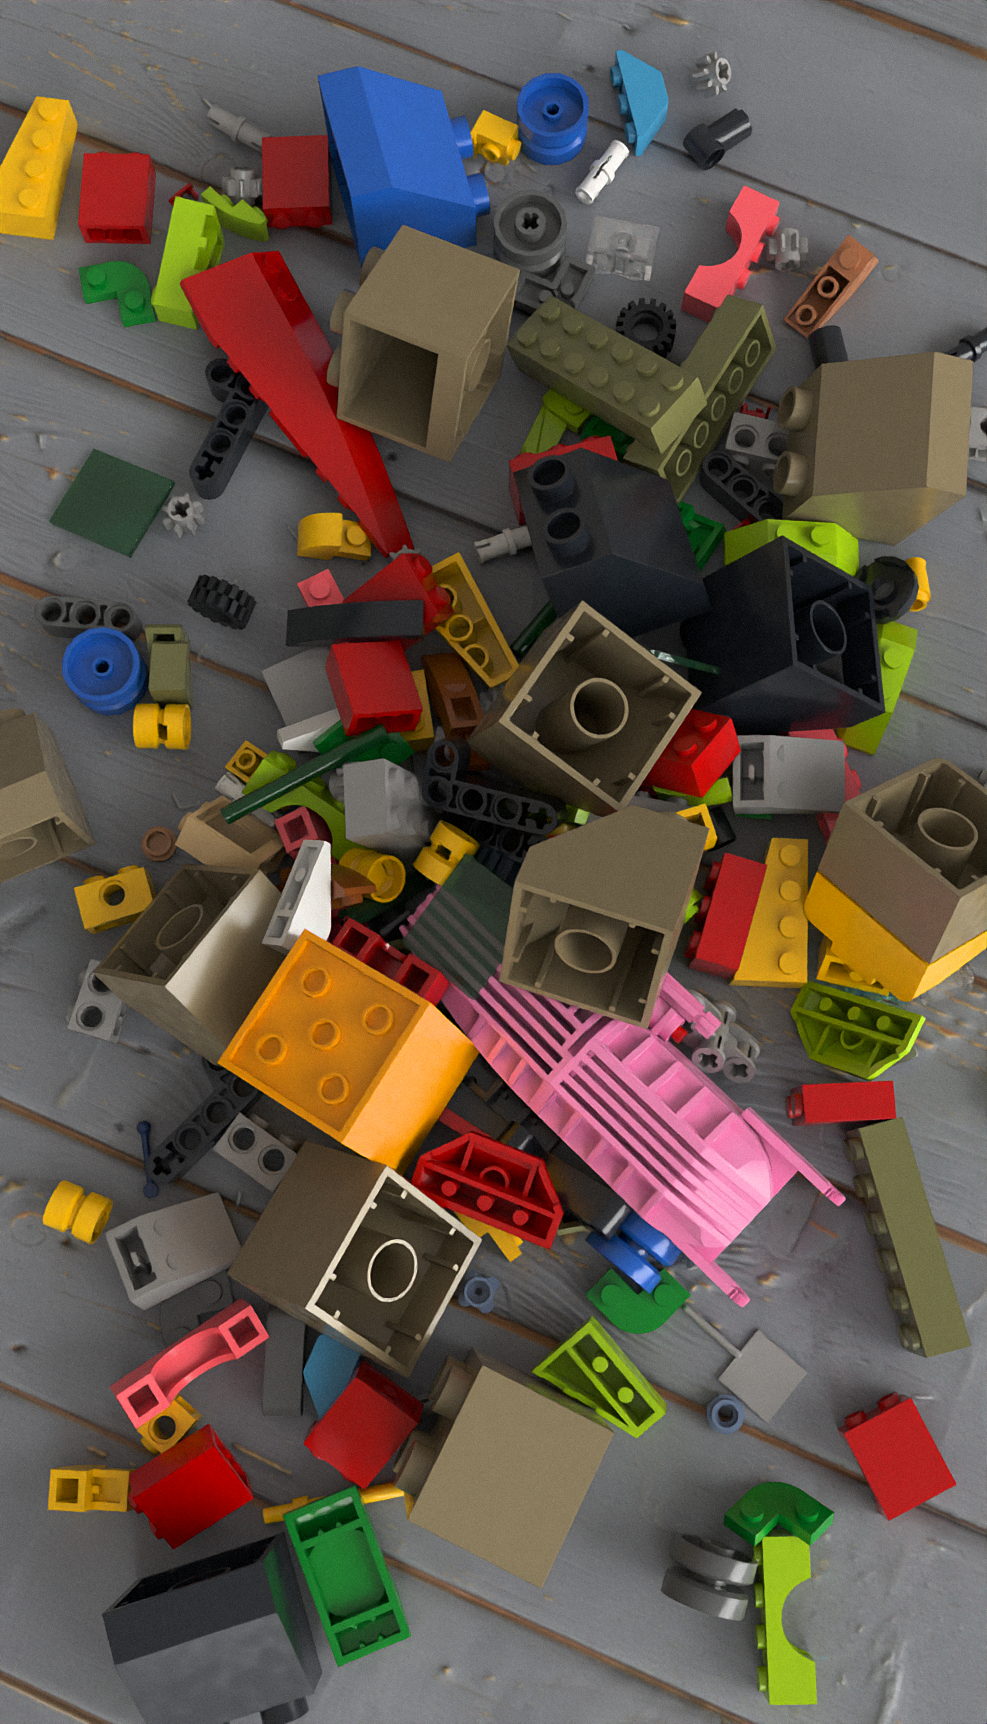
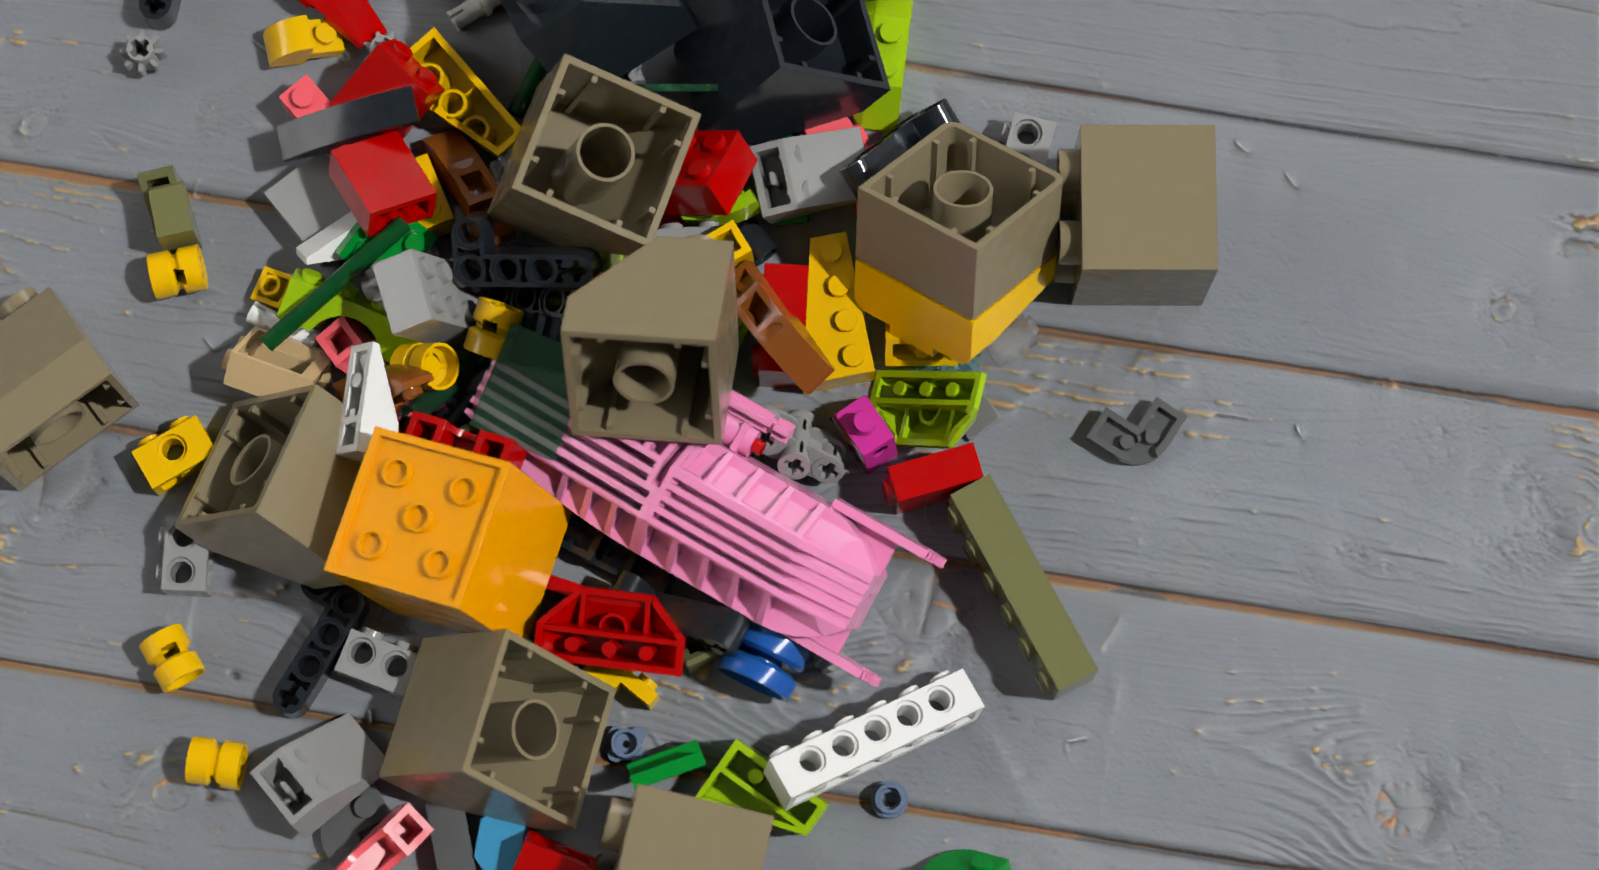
camera: 15 degrees left, 0 degrees up
dark grey beam [35,596,142,642] -> none
clear green piece [49,449,176,558] -> none
blue wheel [62,627,149,716] -> none
dark blue hinge [137,1121,159,1198] -> none
medium nougat plate [141,826,177,862] -> none
black tyre [187,575,256,630] -> none
green plate [584,1267,691,1334] -> none
light grey piece [682,1305,807,1423] -> none
red panel [837,1392,957,1521] -> none
none -> yellow wheel [139,623,206,693]
none -> green slope [626,739,706,790]
none -> dark orange slope [735,259,835,395]
none -> white brick [763,669,985,810]
none -> dark pink torso [829,395,898,475]
none -> black beam [839,98,961,199]

